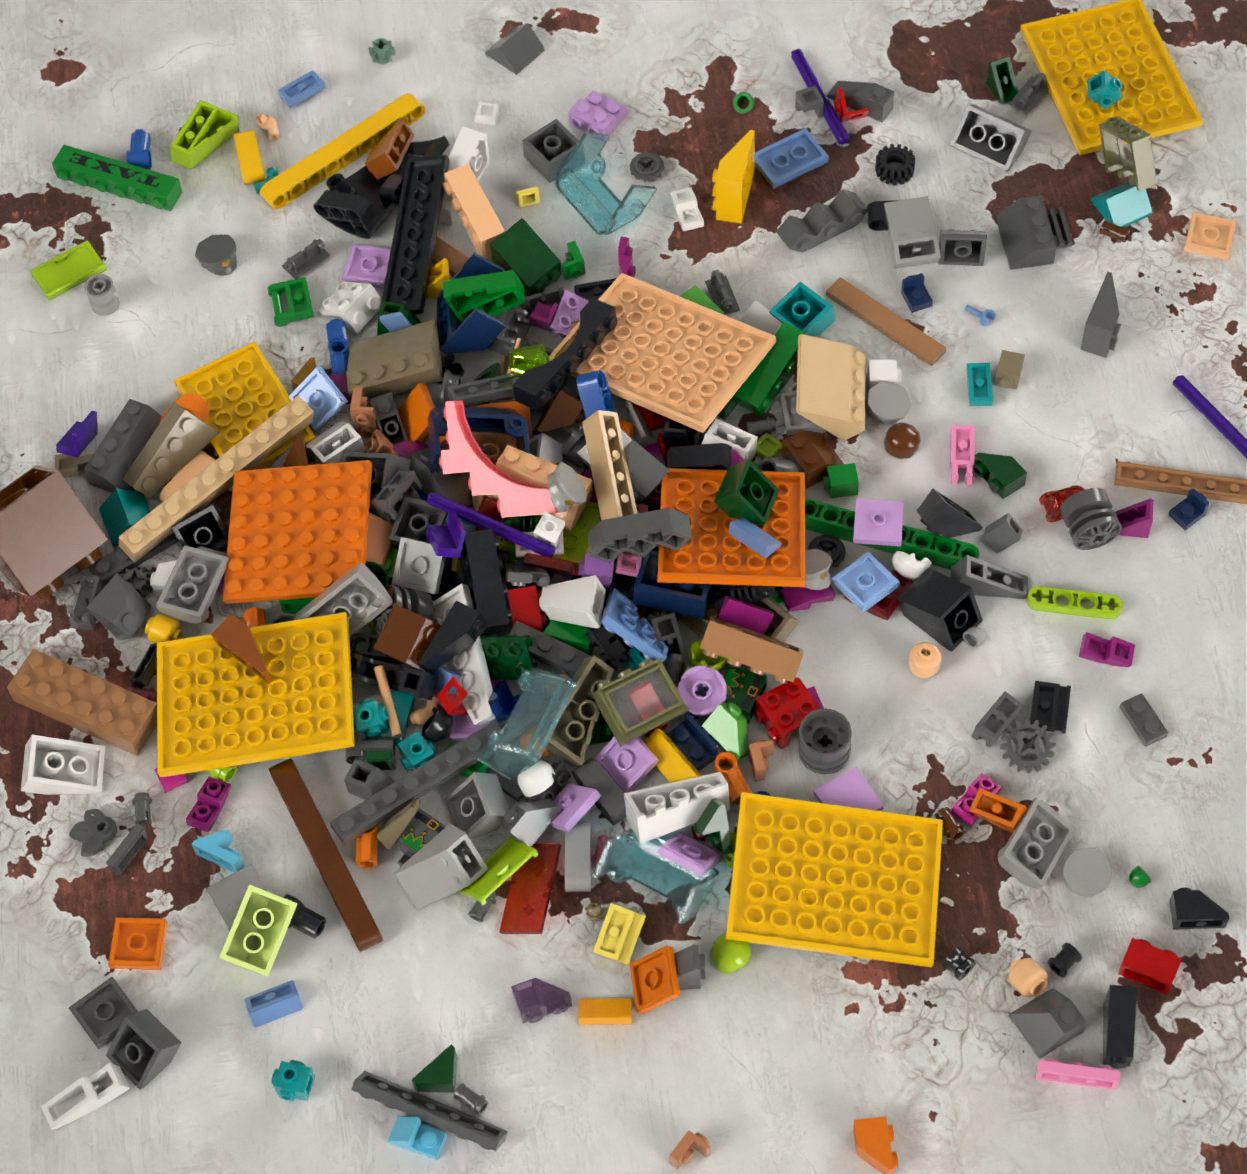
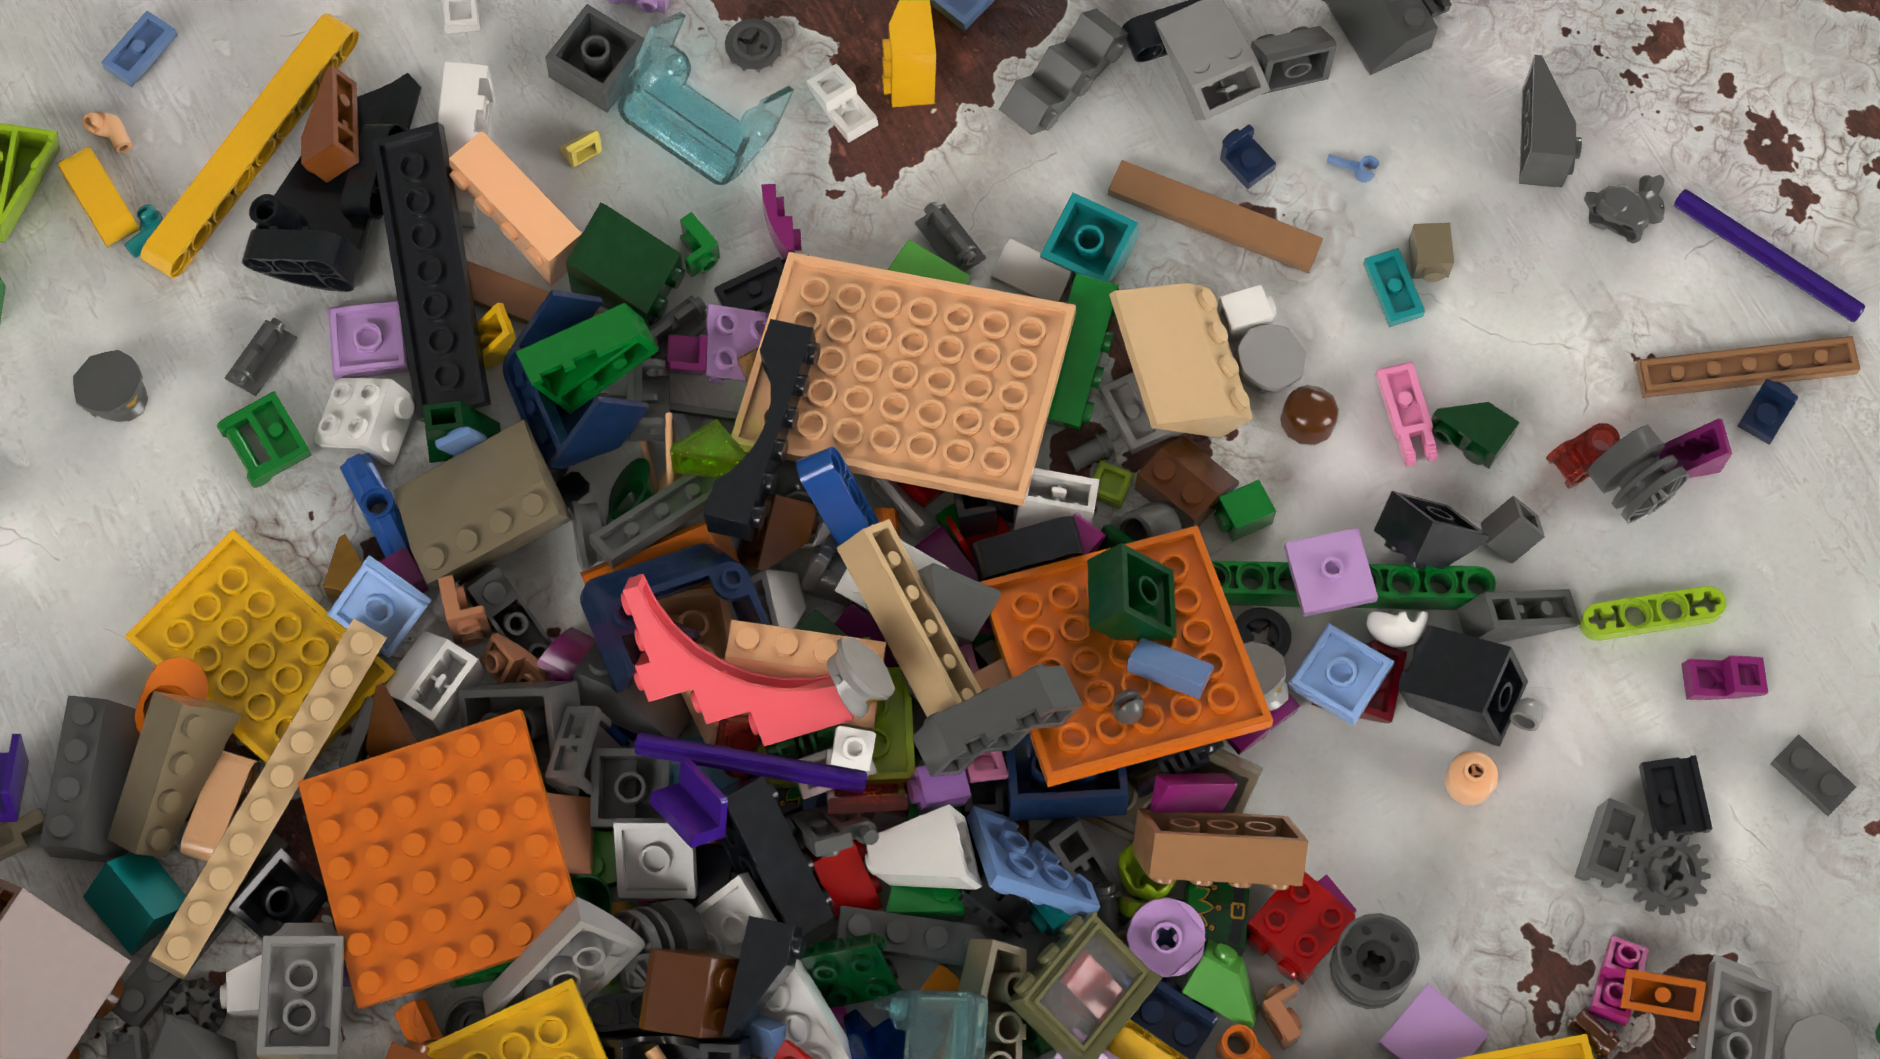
camera: 25 degrees left, 10 degrees up
orange tile [398,383,435,441] -> none
none -> dark grey hinge [1112,689,1144,725]
none -> dark grey animal [1584,175,1665,243]

